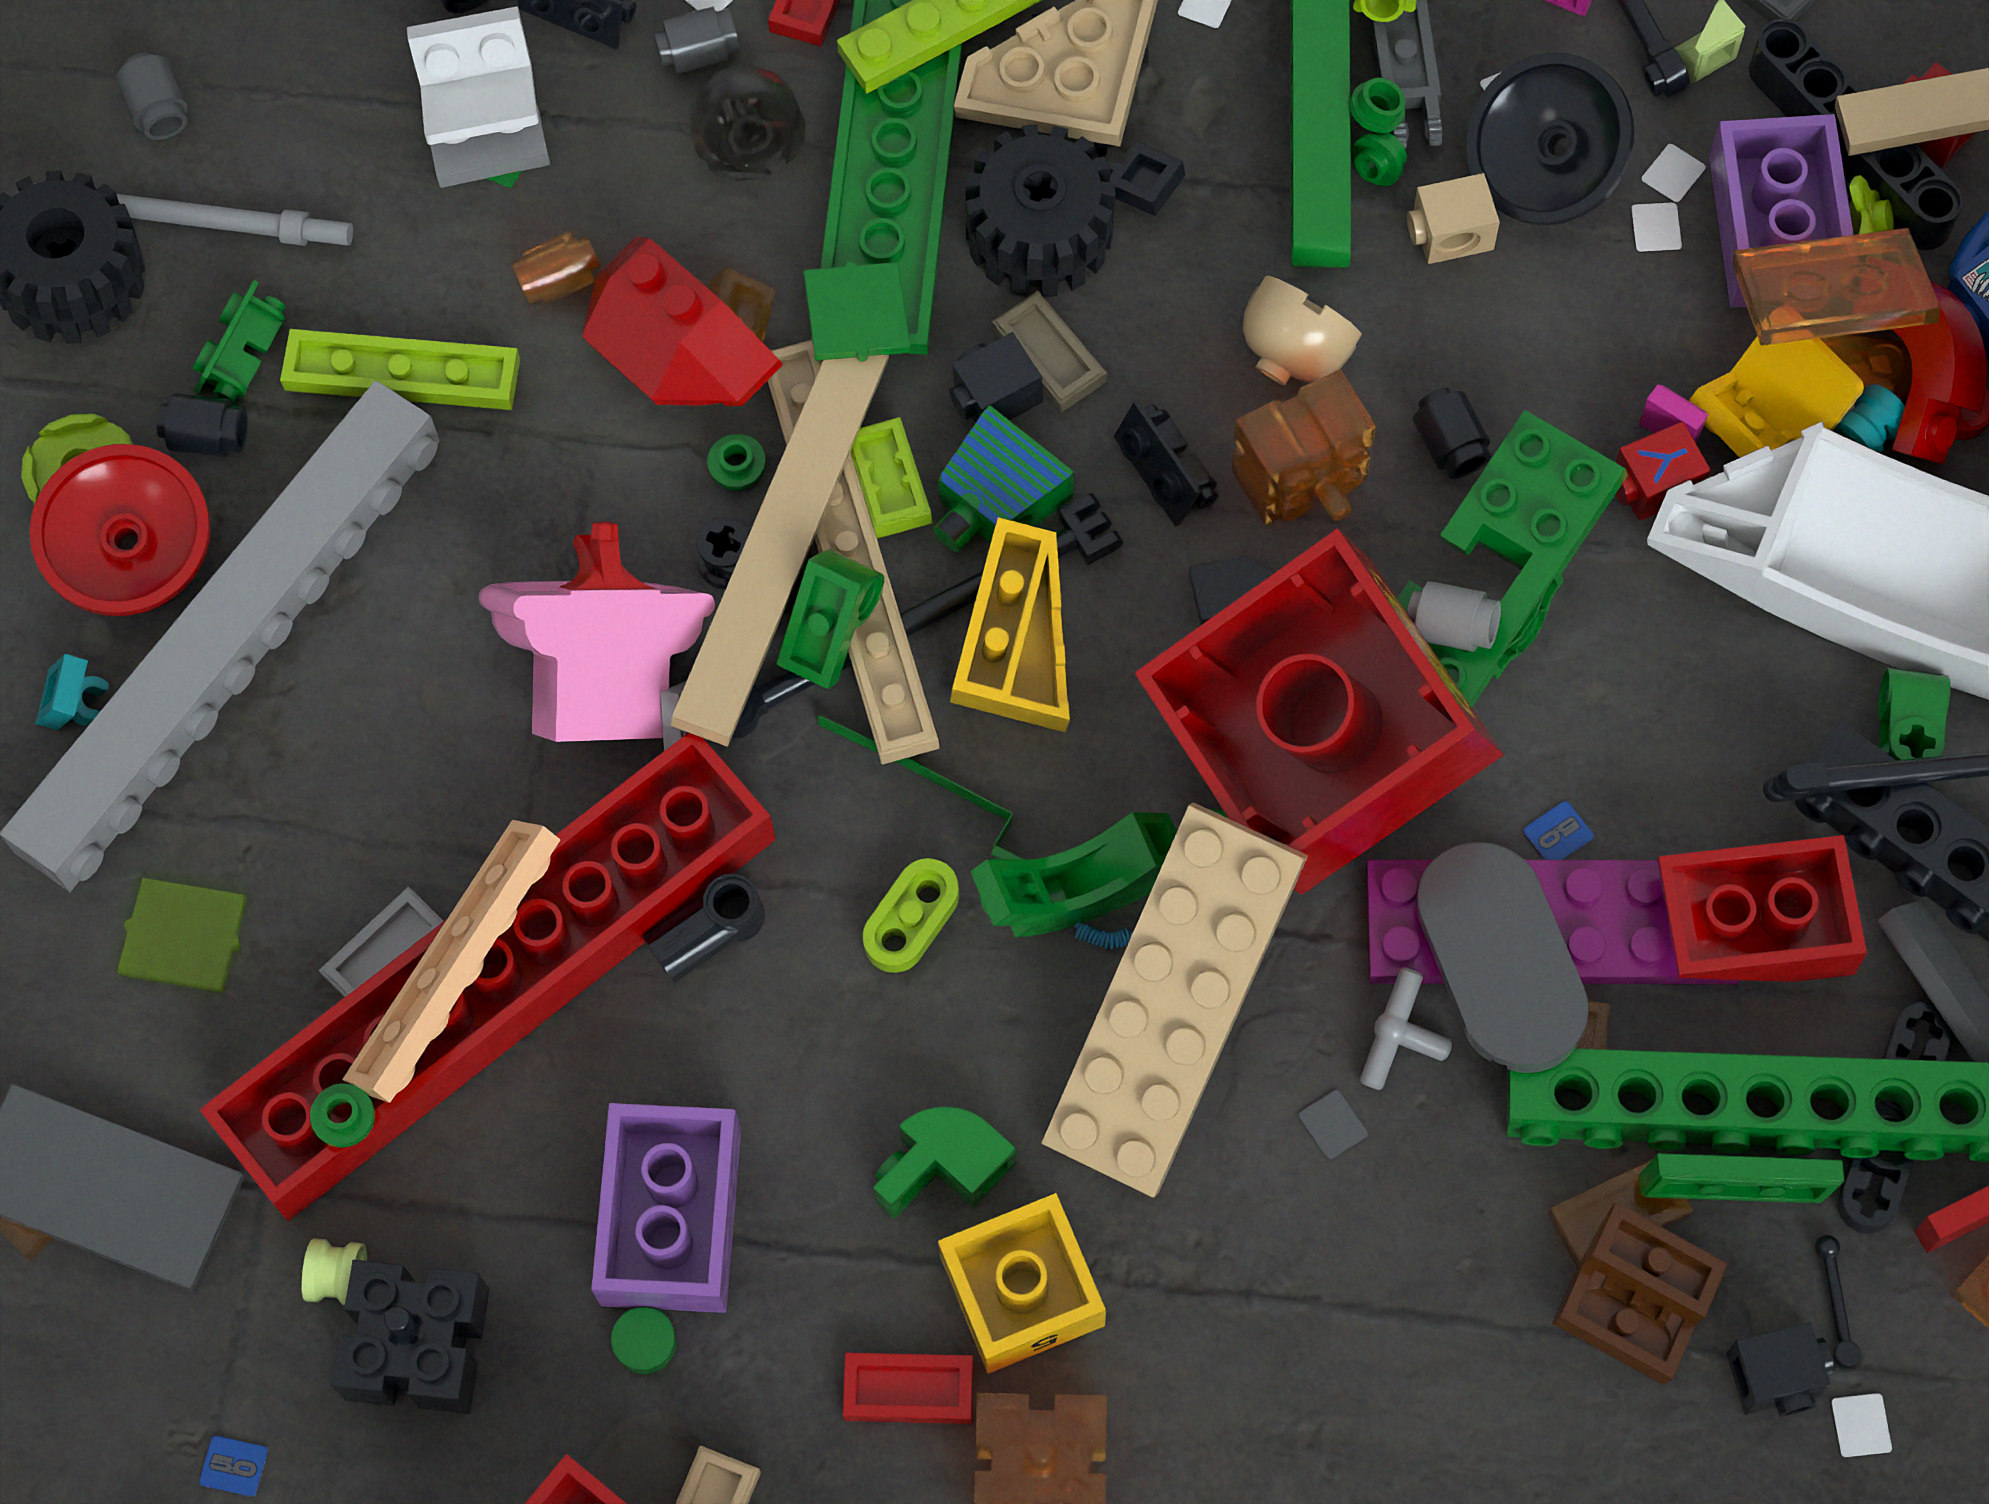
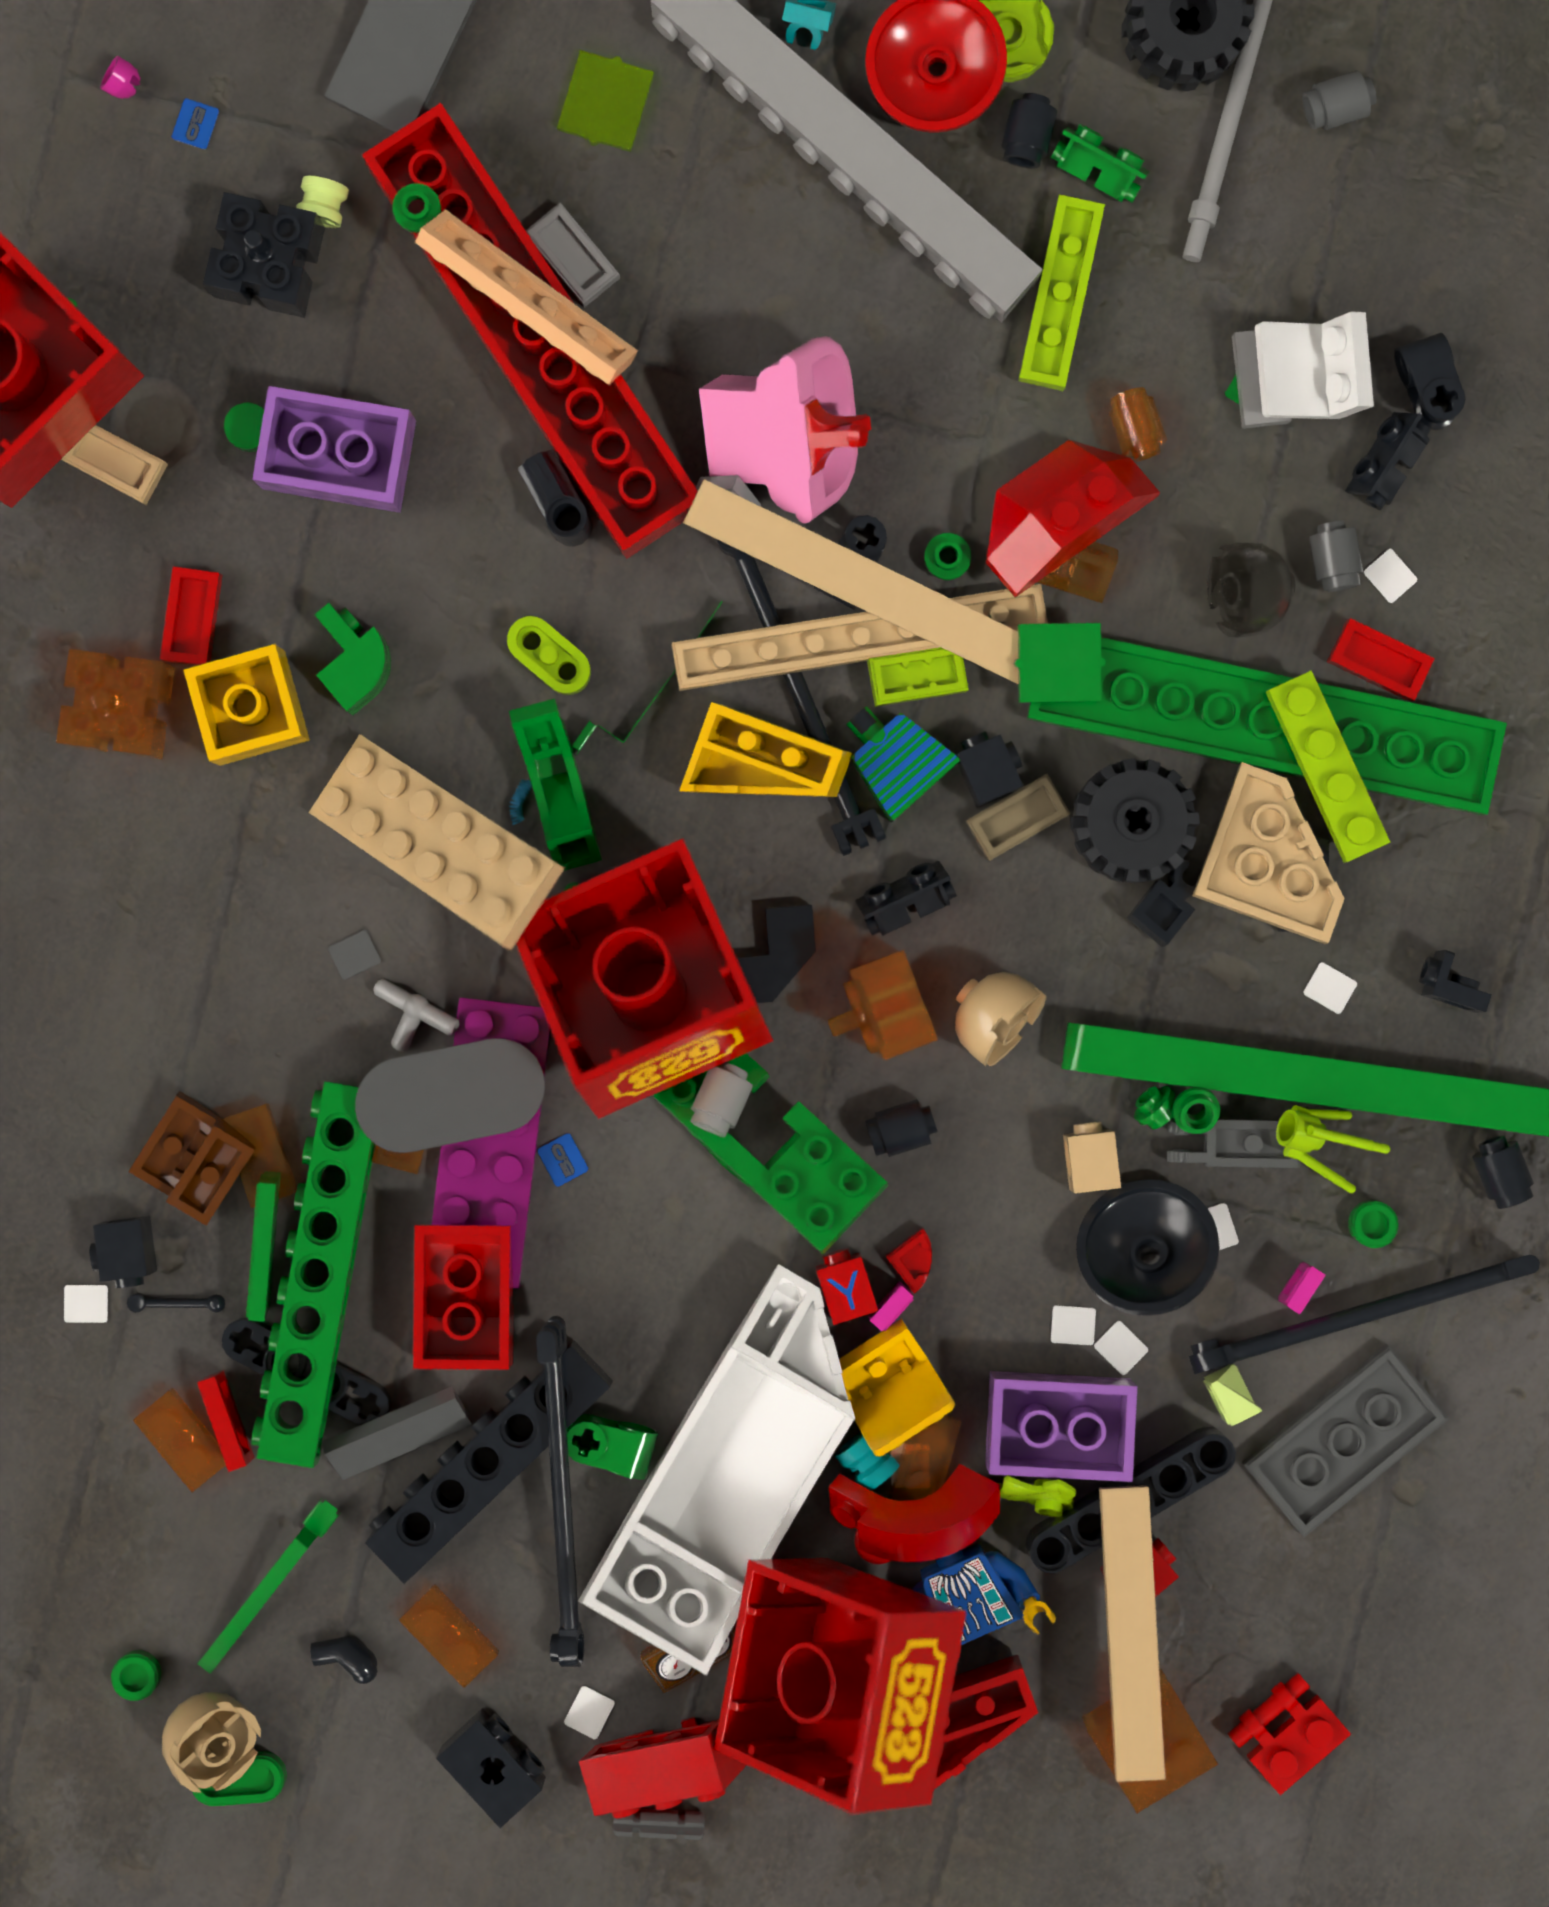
camera: 90 degrees right, 20 degrees up
green plate [776,549,884,689] -> none
clear orange tile [1732,228,1940,346] -> none
none -> red tile [885,1227,932,1294]

